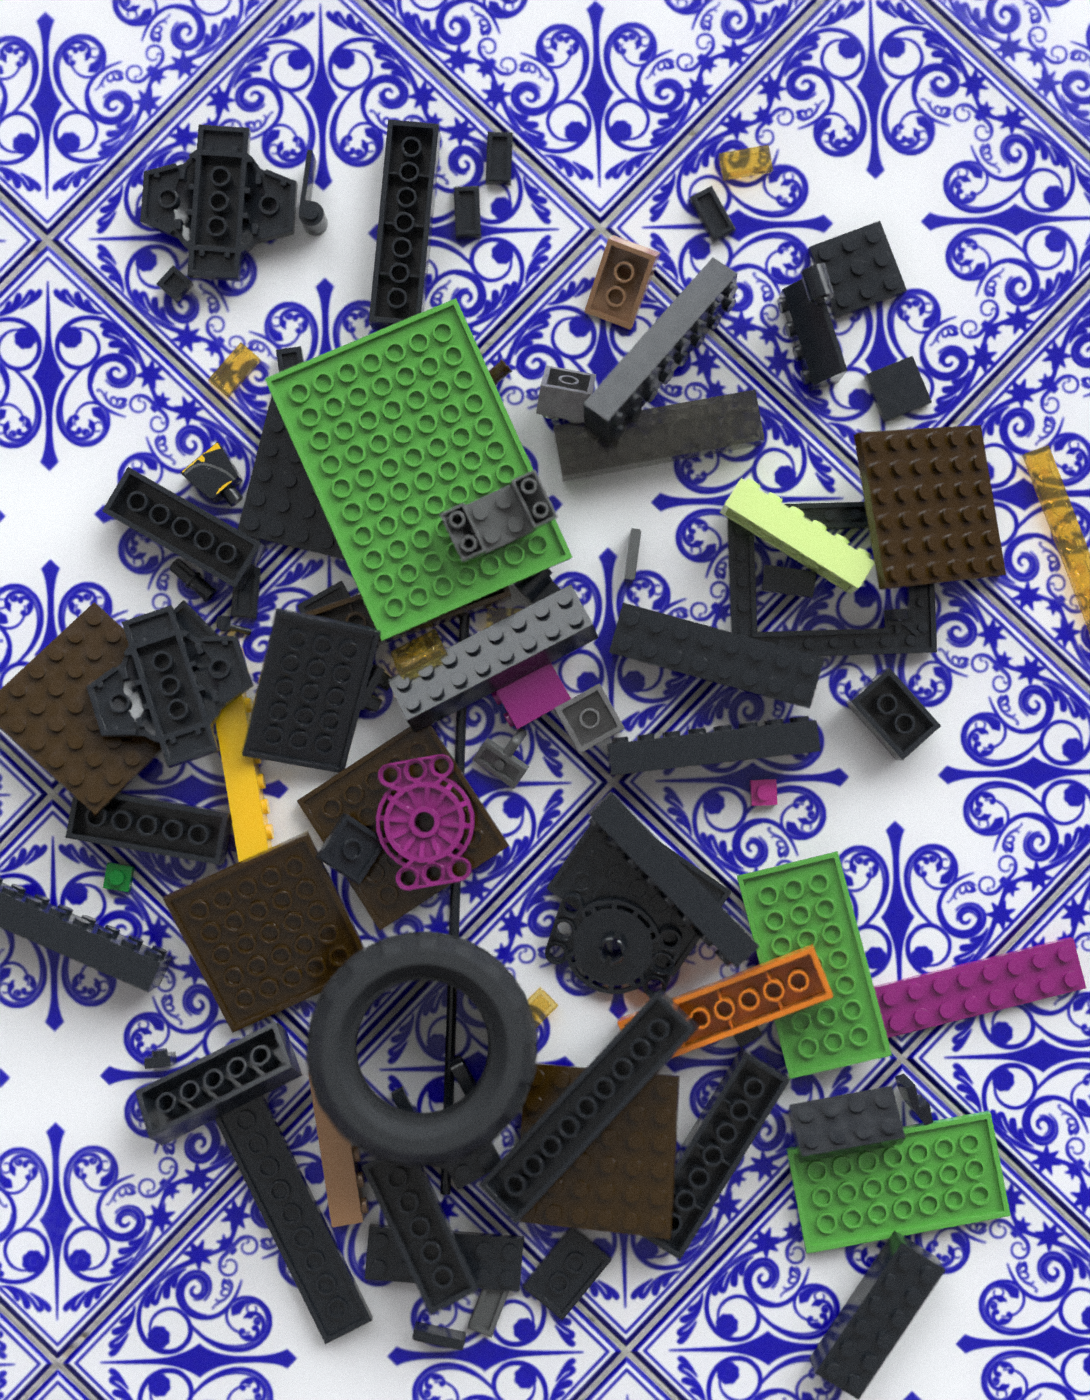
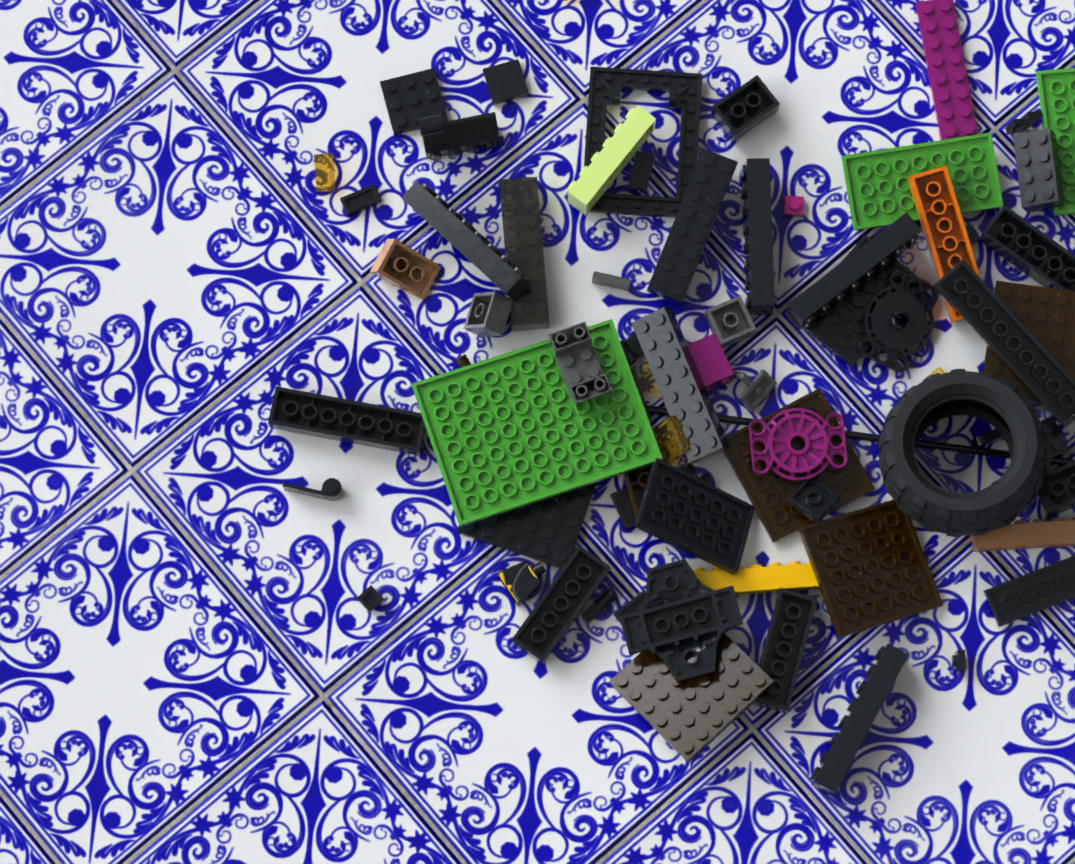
camera: 85 degrees left, 10 degrees down
green plate [103,862,135,892] -> none
black brick [135,1021,302,1146] -> none
black plate [140,125,298,281] -> none
clear yellow tile [208,342,261,398] -> none
black hand [217,616,252,635] -> none
black tile [231,567,261,619] -> none
black plate [276,346,304,372] -> none
black tile [454,186,481,239] -> none
black tile [486,132,513,185] -> none
dark brown plate [854,425,1006,590] -> none

